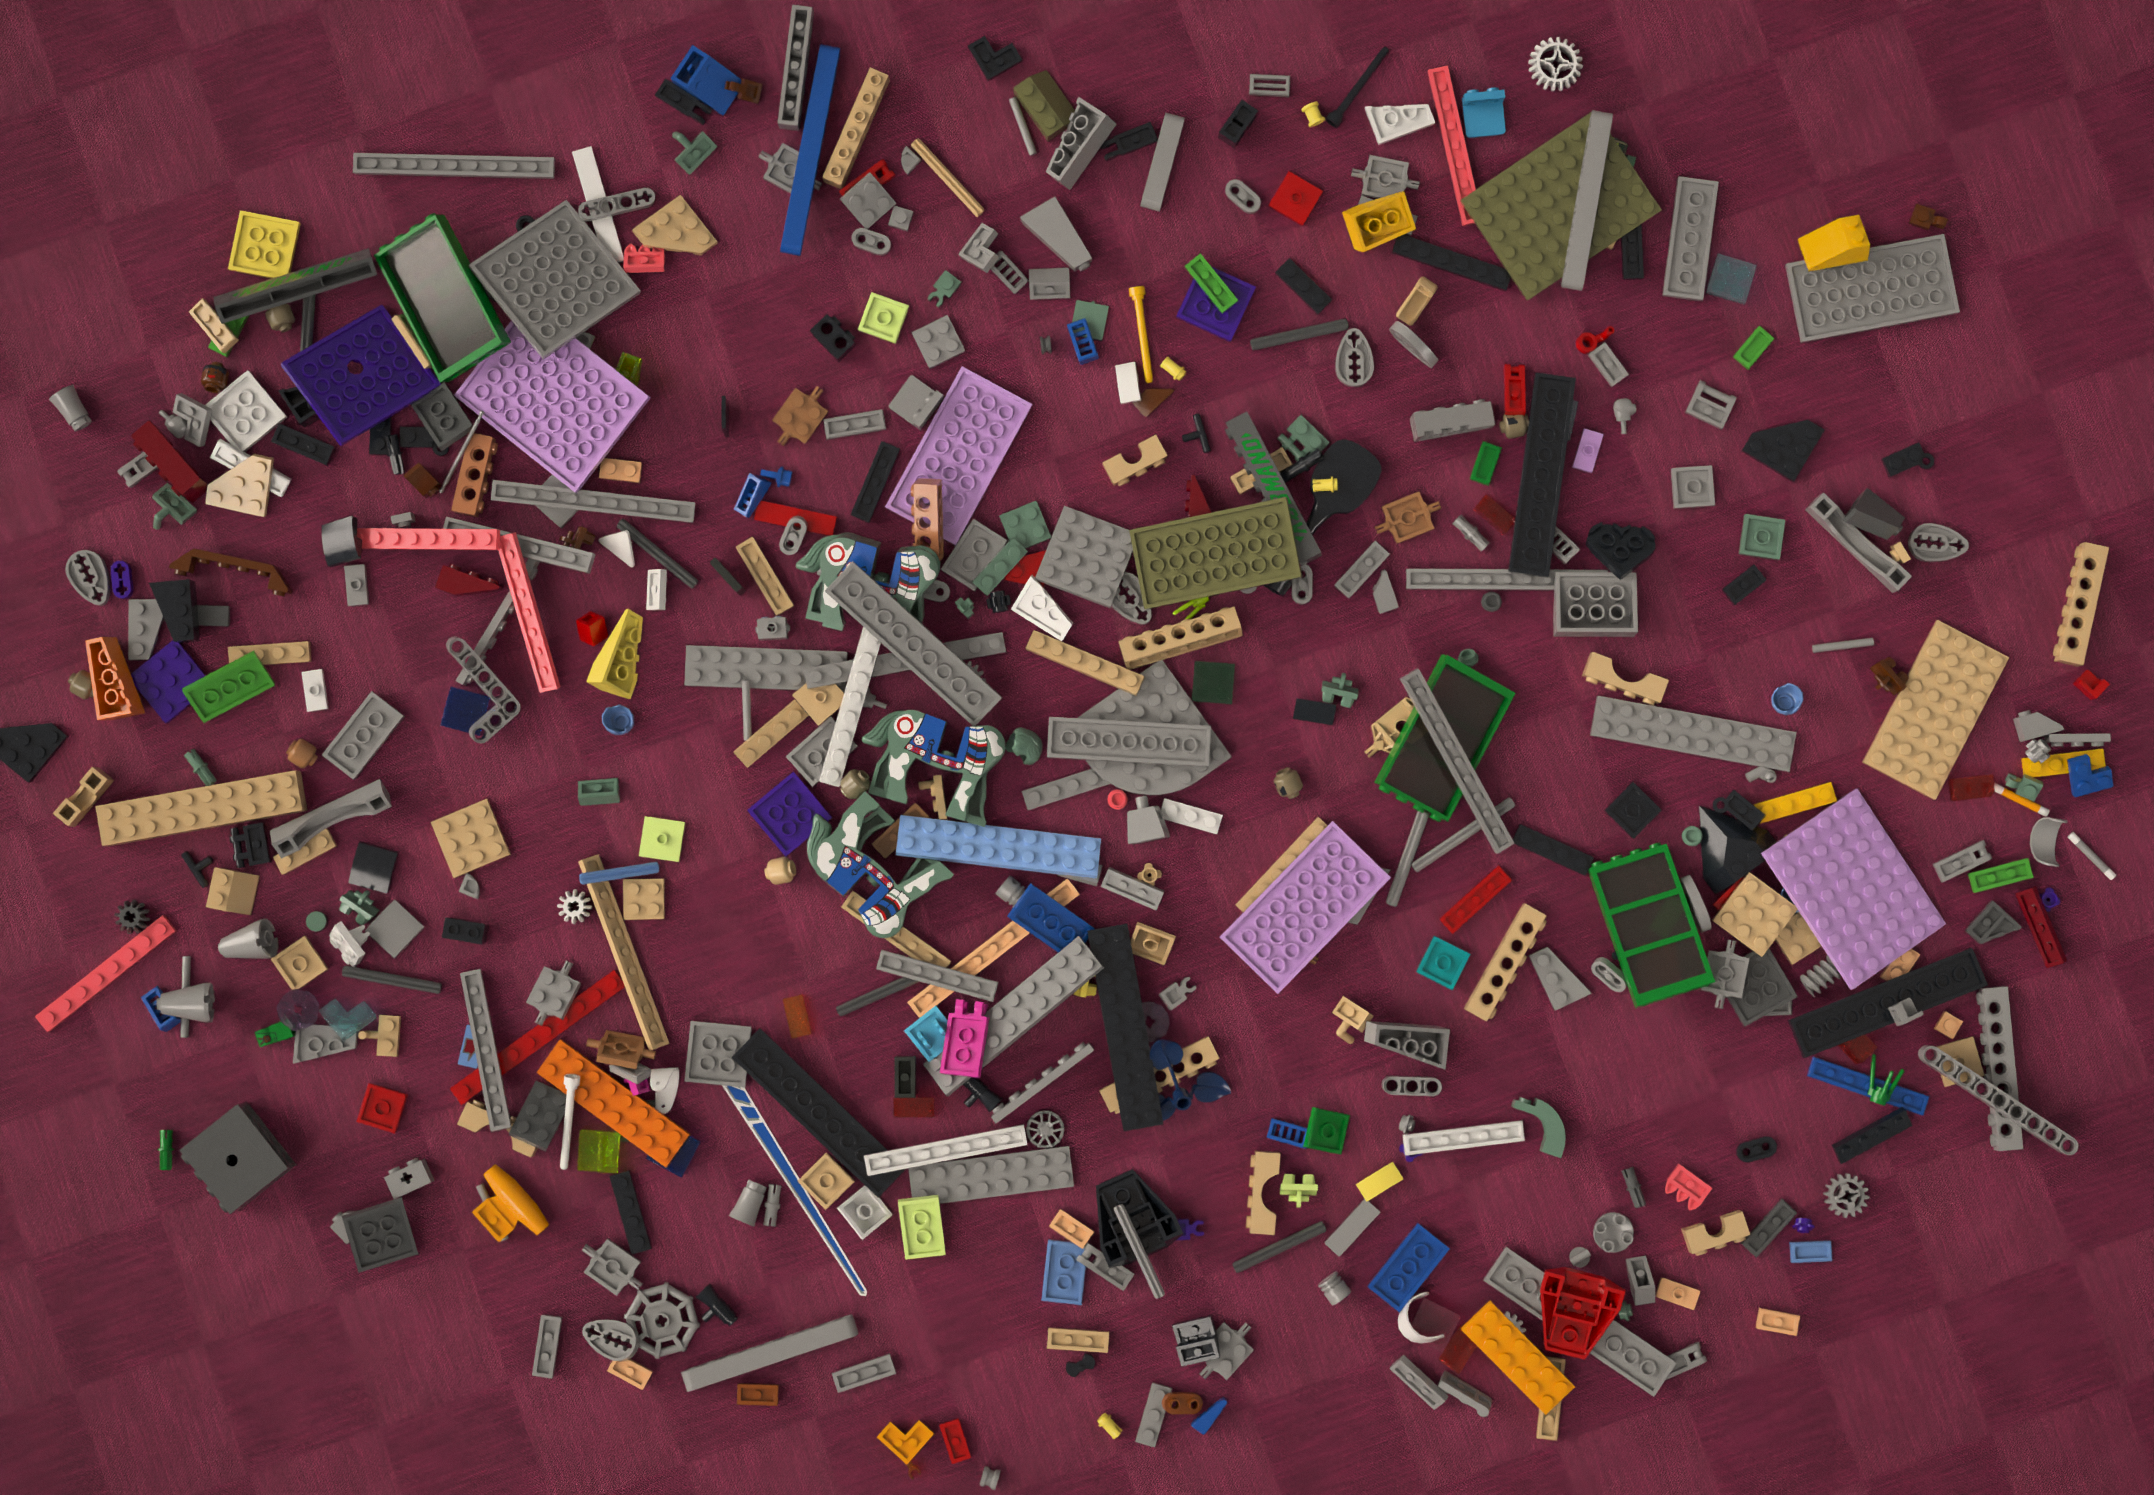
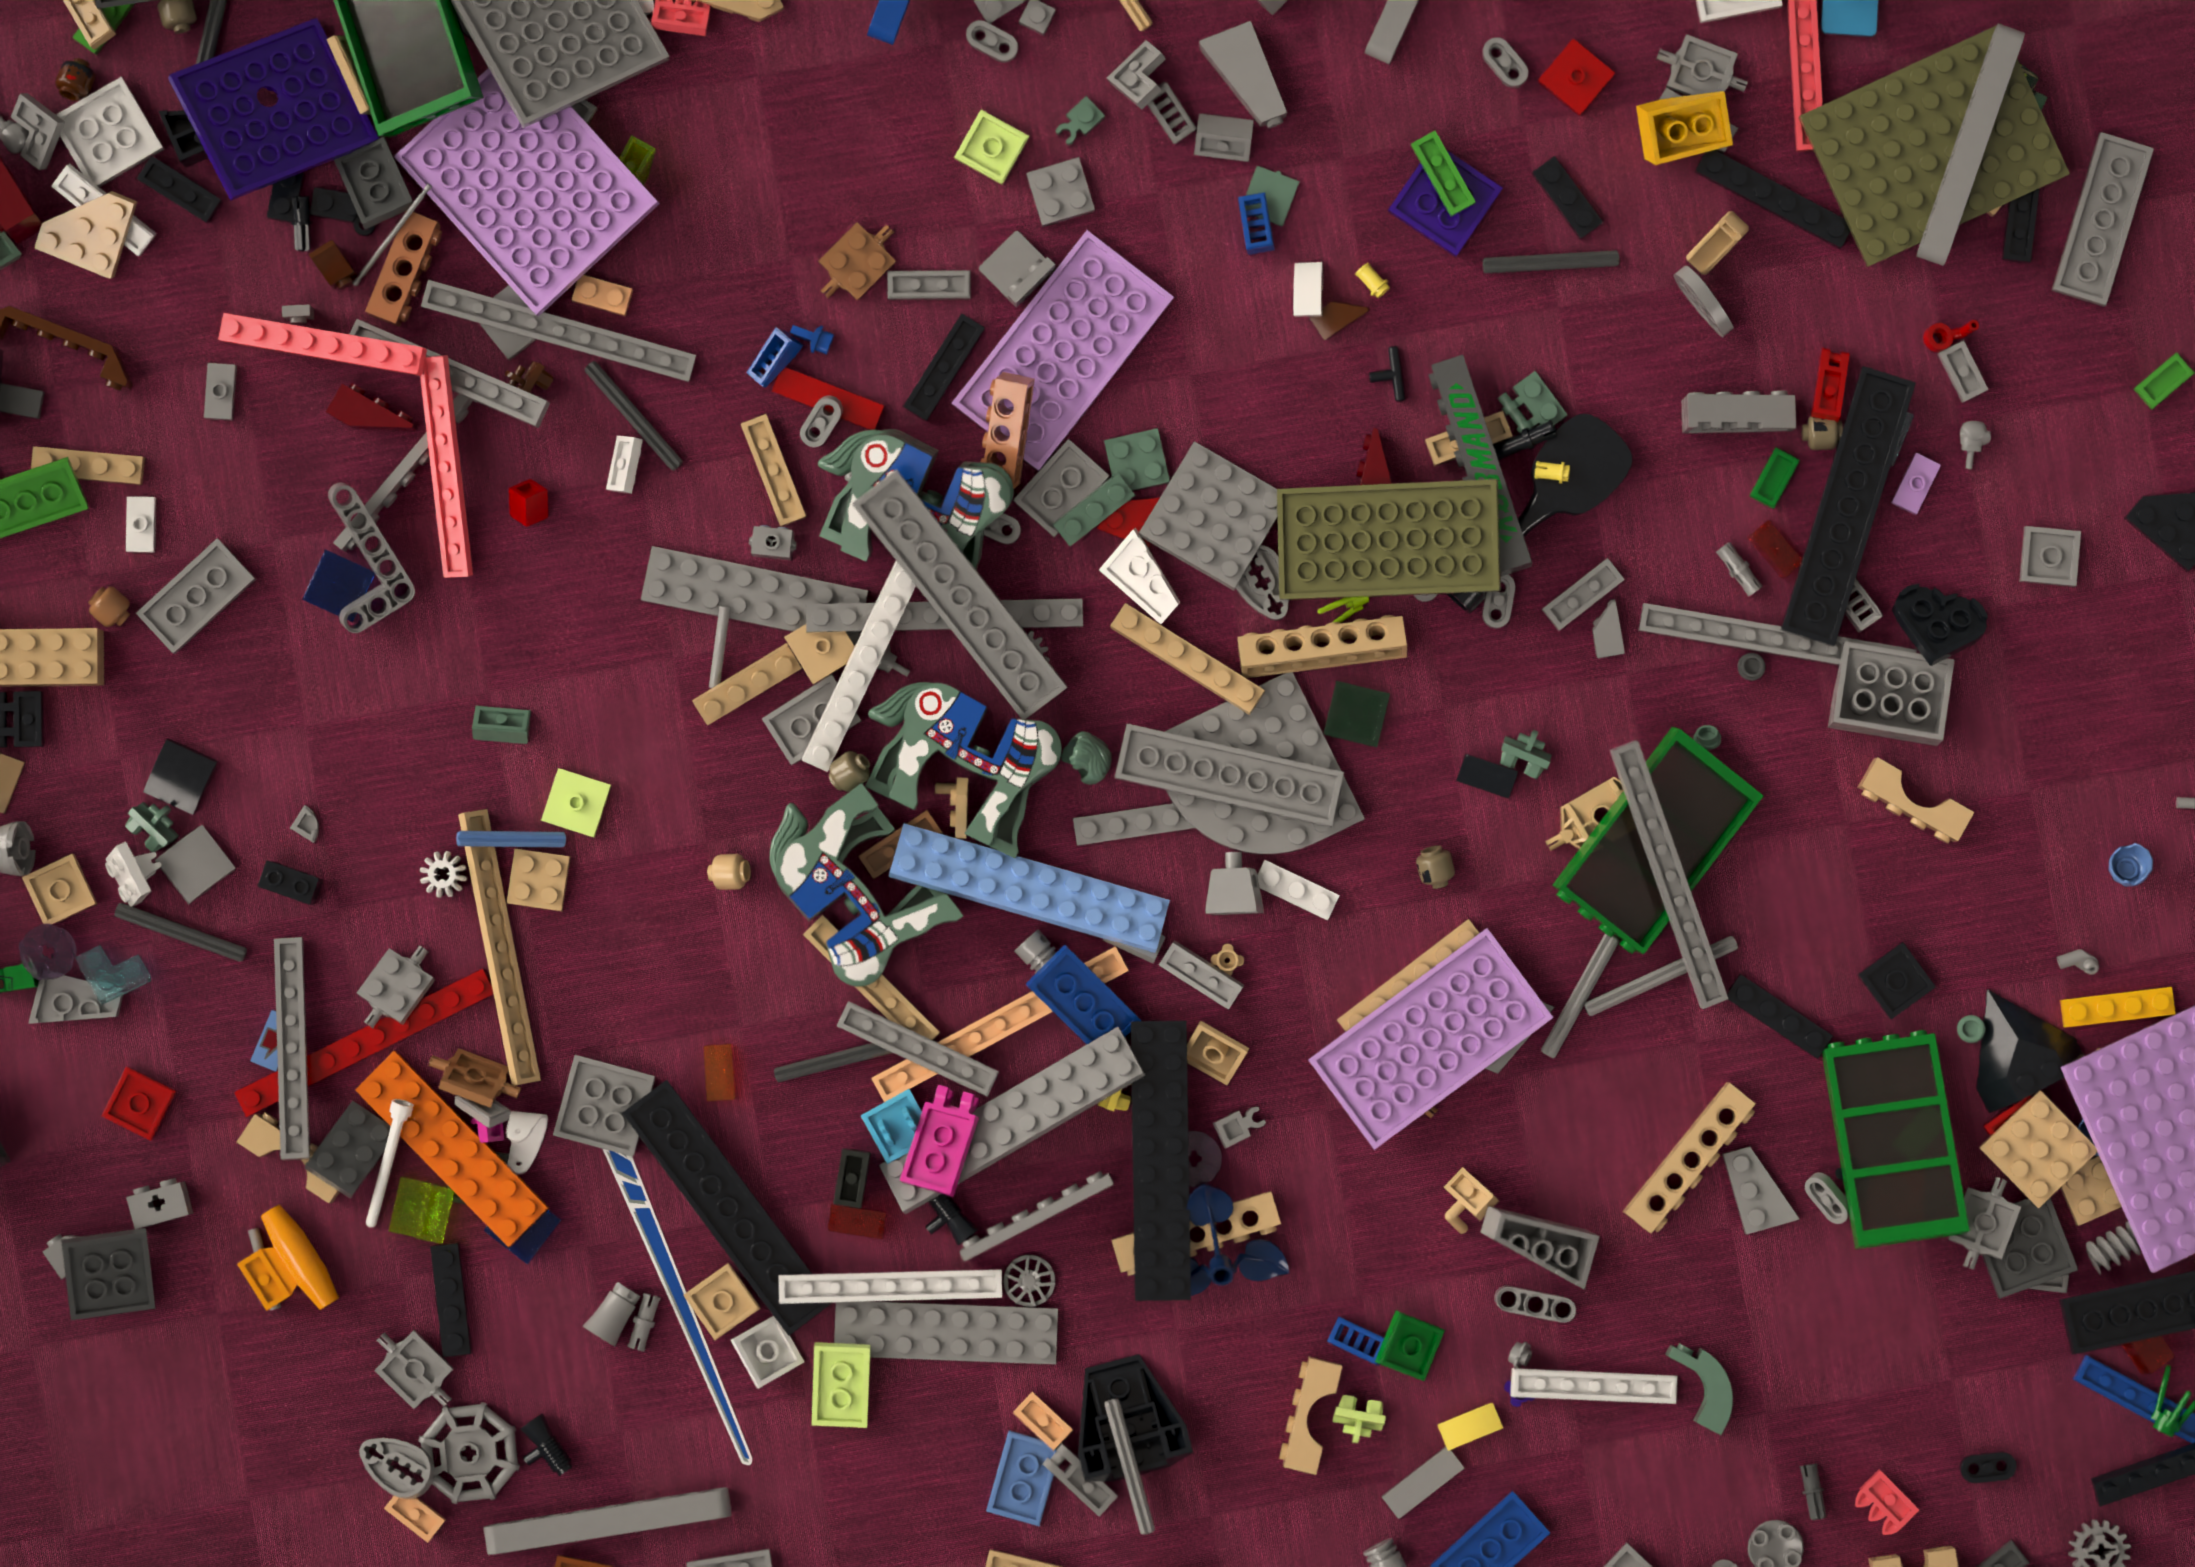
camera: 10 degrees right, 0 degrees up
light grey arch [270,779,392,859] -> none
tan plate [273,828,337,875] -> none
sand green tile [306,911,328,932] -> none
slope [321,516,362,568] -> none
tan plate [358,1015,401,1057] -> none
tan plate [431,799,511,878] -> none
light grey plate [532,1314,562,1379] -> none
light yellow wedge [587,609,643,699] -> none
white piece [599,530,635,567] -> none
medium blue hair [602,704,634,735] -> none
pearl dark grey tile [710,558,746,595] -> none
black piece [721,396,729,437] -> none
dark purple plate [747,771,832,857] -> none
black brick [810,314,856,362] -> none
sand green plate [955,597,974,619] -> none
black gear [986,591,1011,613] -> none
dark grey bush [1040,335,1052,354] -> none
tan arch [1102,435,1167,487] -> none
coral plate [1107,789,1128,810] -> none
yellow piece [1129,286,1153,383] -> none
dark purple plate [1177,1218,1204,1240] -> none
dark grey axle [1233,1221,1326,1273] -> none
light grey piece [1335,328,1374,387] -> none
medium nougat plate [1375,492,1441,544] -> none
teal plate [1416,936,1471,990] -> none
red tile [1439,865,1512,934] -> none
light grey plate [1590,696,1797,772] -> none
light grey piece [1679,875,1711,933] -> none
light grey plate [1685,380,1737,429] -> none
clear light blue plate [1706,253,1757,305] -> none
black hinge [1713,790,1766,831] -> none
black plate [1722,565,1766,605] -> none
sand green plate [1739,514,1785,560] -> none

